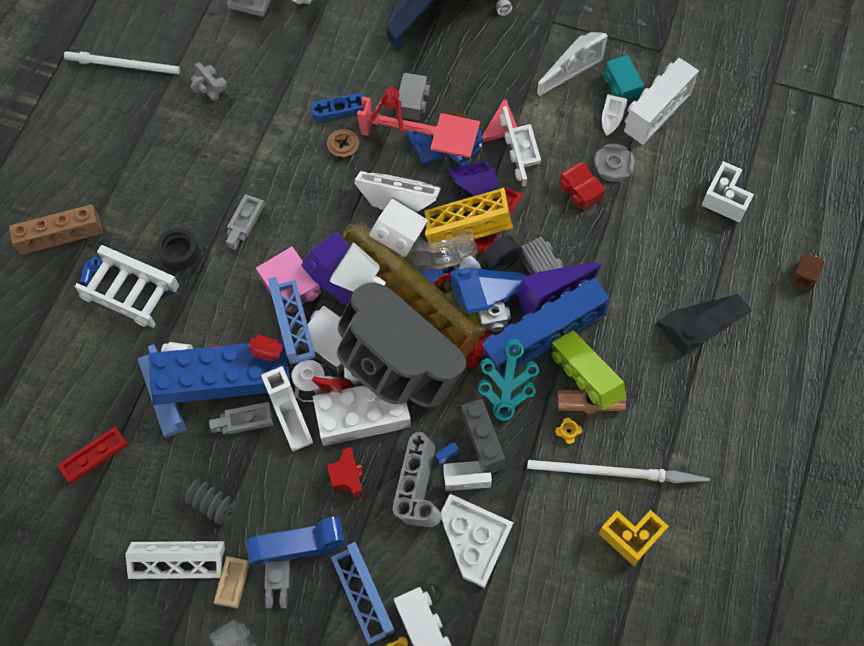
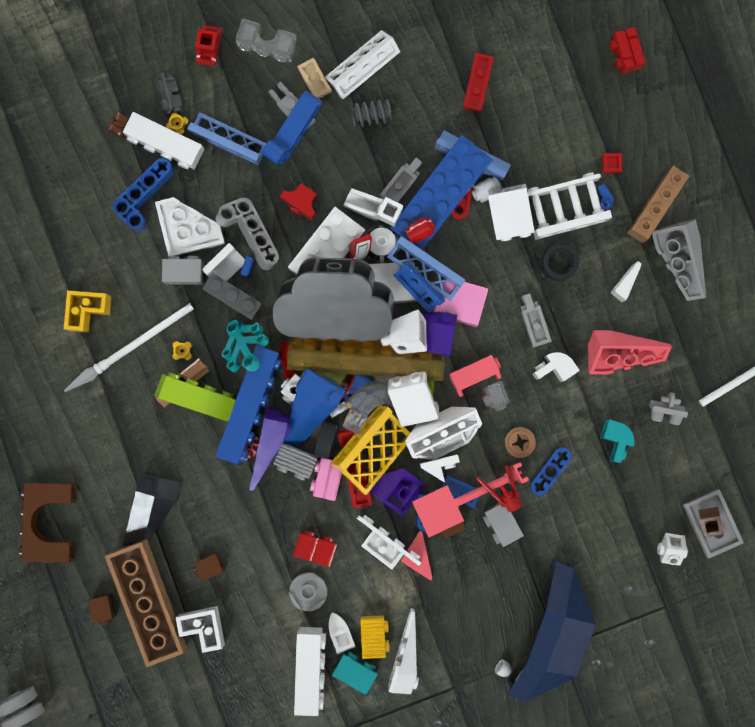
camera: 135 degrees right, 20 degrees up
none -> reddish brown arch [19,482,76,563]
none -> medium nougat brick [105,539,187,667]
none -> blue beam [112,158,174,232]
none -> light grey brick [162,256,204,285]
none -> reddish brown brick [193,552,226,582]
none -> bright pink brick [310,458,342,501]
none -> yellow brick [361,615,389,659]
none -> blue plate [393,261,445,313]
none -> white slope [420,454,460,482]
none -> coral brick [449,355,501,397]
none -> clear brick [482,381,510,412]
none -> white brick [488,184,535,241]
none -> white brick [532,352,580,382]
none -> coral wedge [588,330,672,374]
none -> teal brick [600,419,634,463]
none -> red tile [602,153,622,173]
none -> white slope [611,262,641,302]
none -> light grey wedge [652,219,706,301]

